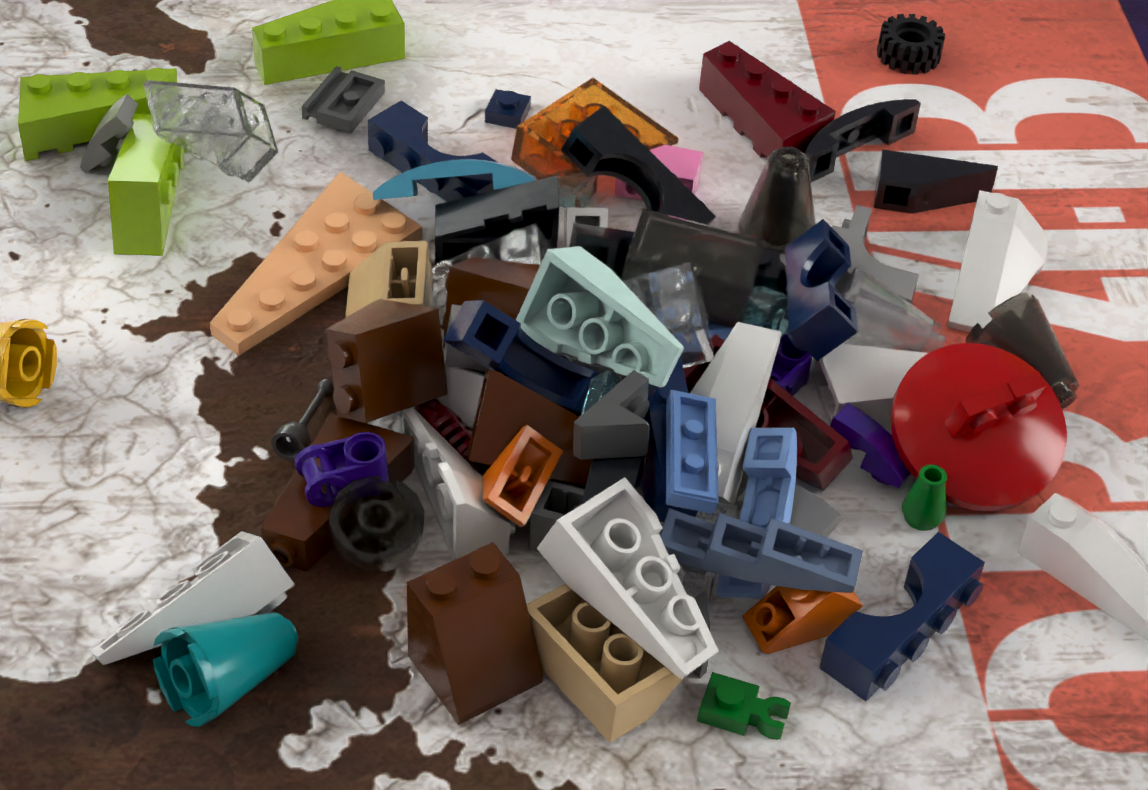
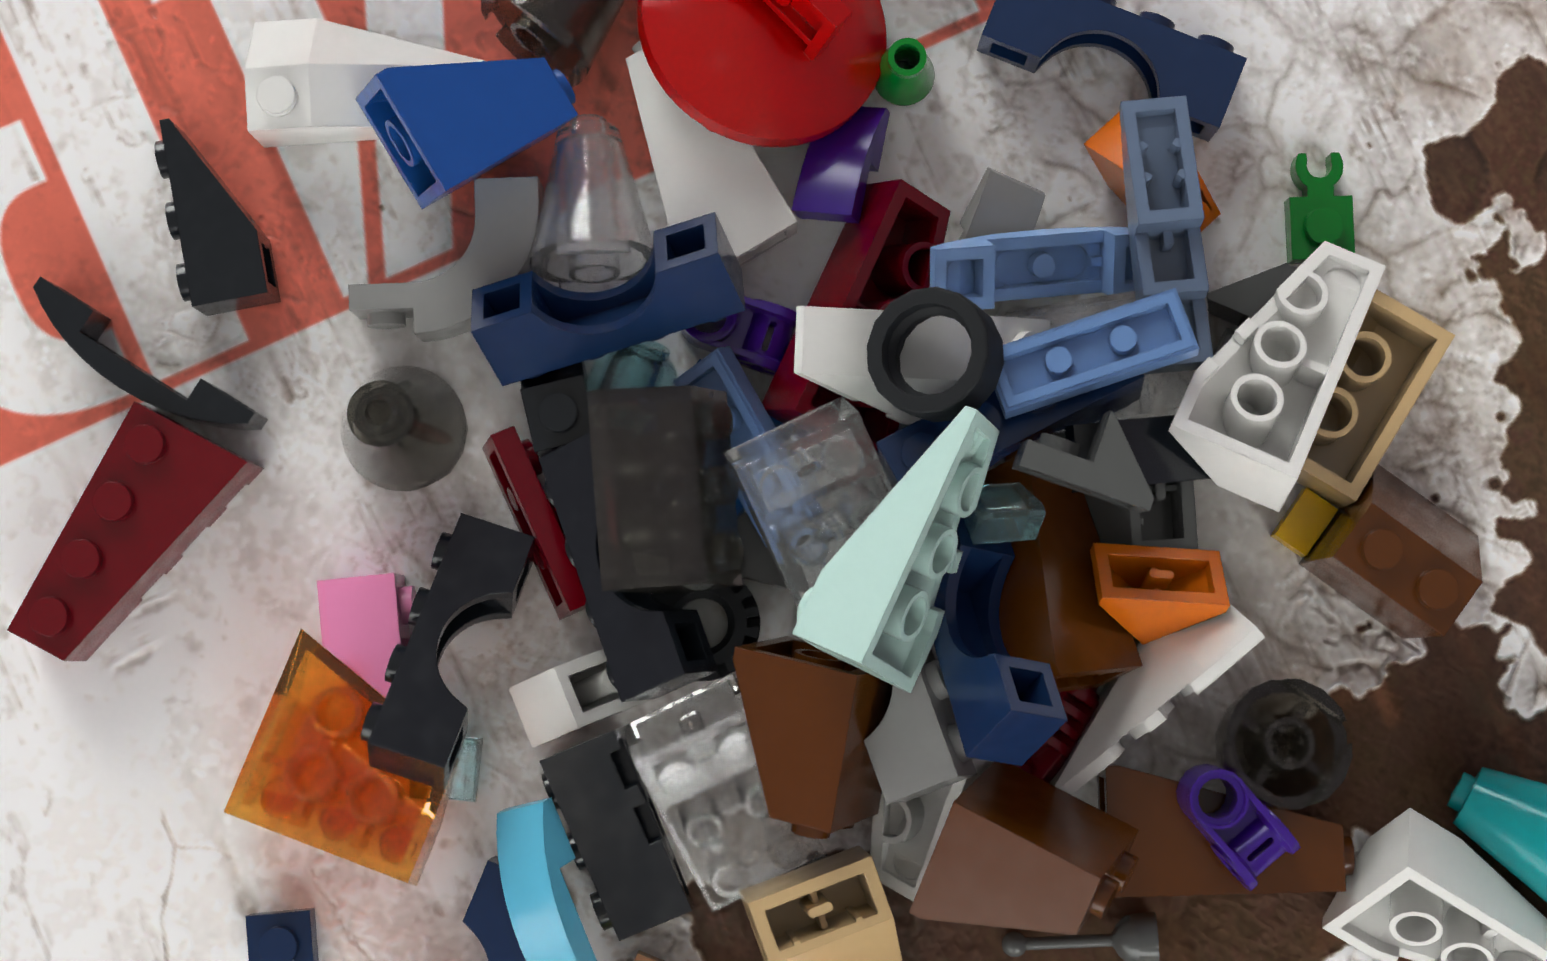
camera: 105 degrees left, 40 degrees up
none -> blue slope [355,57,578,209]
none -> black tyre [867,287,1004,422]

